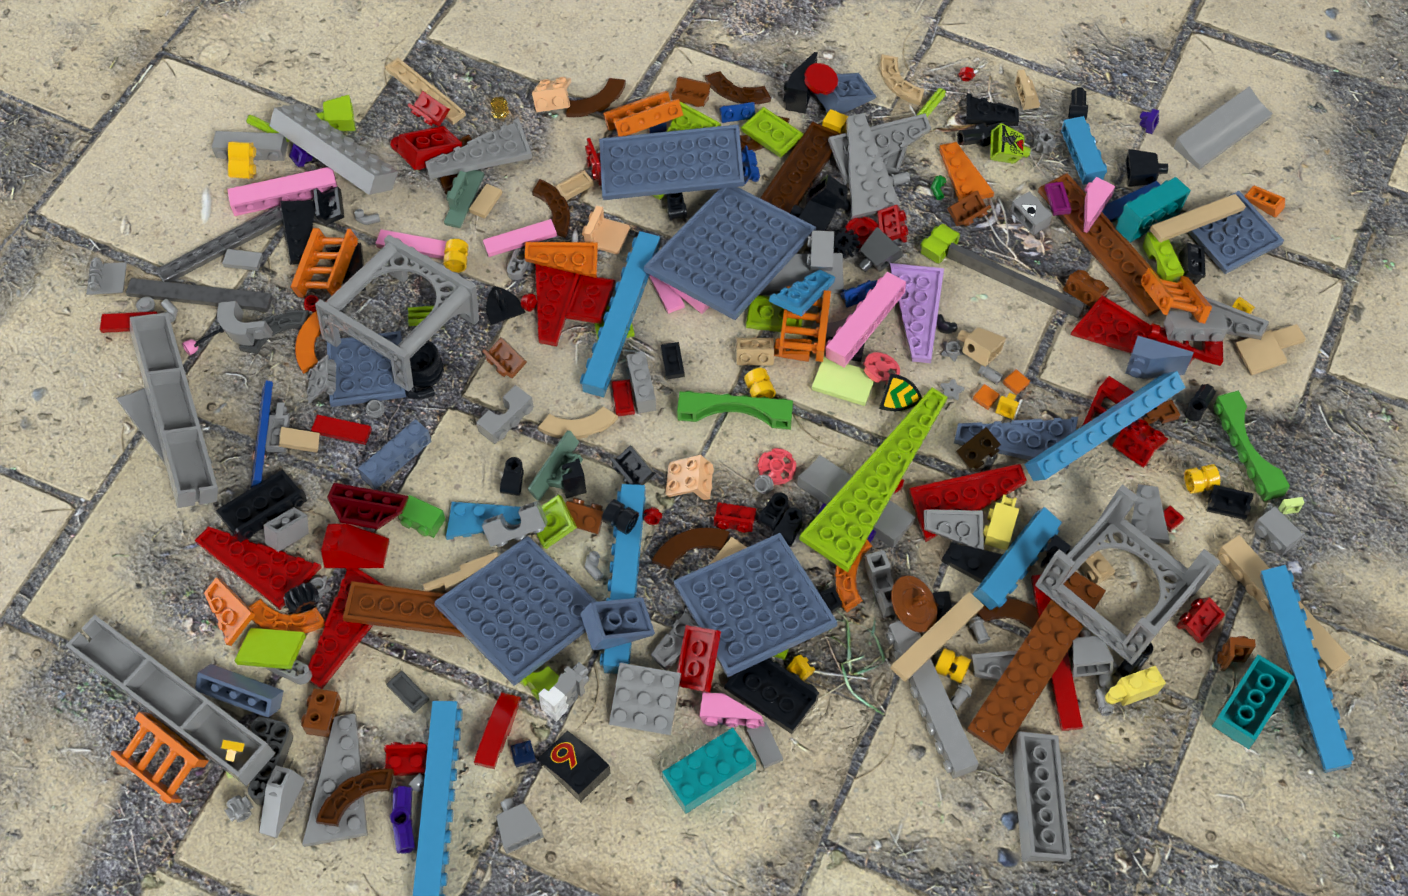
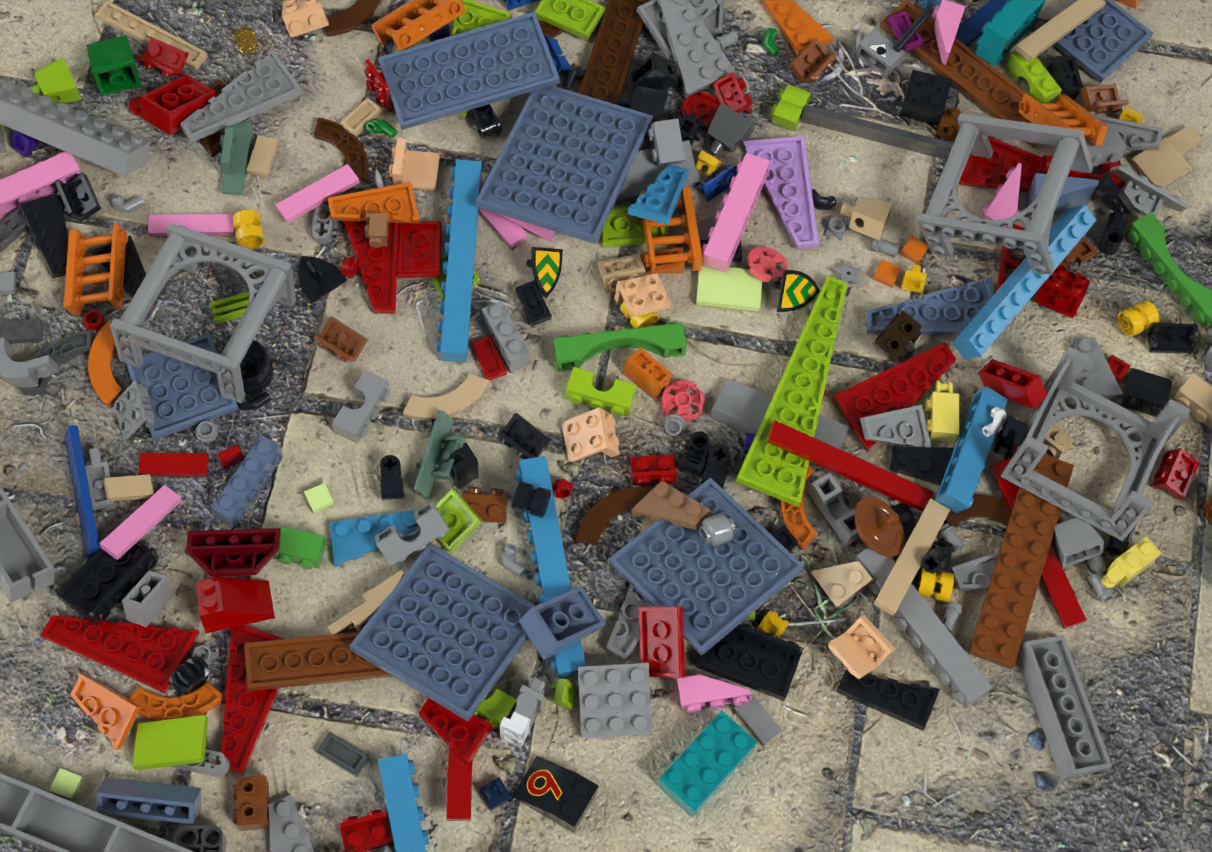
camera: 20 degrees left, 5 degrees up
none -> yellowish green tile [49,768,84,801]
none -> green slope [86,35,141,96]
none -> bright pink tile [100,485,182,560]
none -> red tile [217,445,244,469]
none -> yellowish green tile [304,483,334,513]
none -> medium nougat brick [365,213,389,248]
none -> green arm [366,119,398,139]
none -> red wing [419,698,493,766]
none -> shield [526,247,563,298]
none -> lime tile [548,679,578,710]
none -> black arm [561,67,586,91]
none -> lime arch [565,367,637,417]
none -> light nougat bracket [615,273,671,316]
none -> orange hinge [622,348,673,400]
none -> medium nougat wing [631,481,712,530]
none -> yellow tile [696,150,723,176]
none -> light grey head [699,513,736,547]
none -> red tile [767,420,933,512]
none -> tan wing [811,561,874,608]
none -> light nougat bracket [828,615,896,679]
none -> black wing [836,669,940,731]
none -> black bar [893,7,933,52]
none -> black brick [899,70,952,126]
none -> light grey arch [917,113,1093,275]
none -> black piece [921,541,953,574]
none -> red brick [978,359,1048,409]
none -> white arm [982,407,1007,437]
none -> bright pink slope [983,163,1022,228]
none -> dark orange bracket [1081,84,1129,114]
none -> black bracket [1096,173,1135,215]
none -> light grey bracket [1109,165,1188,217]
none -> black bracket [1121,368,1172,417]

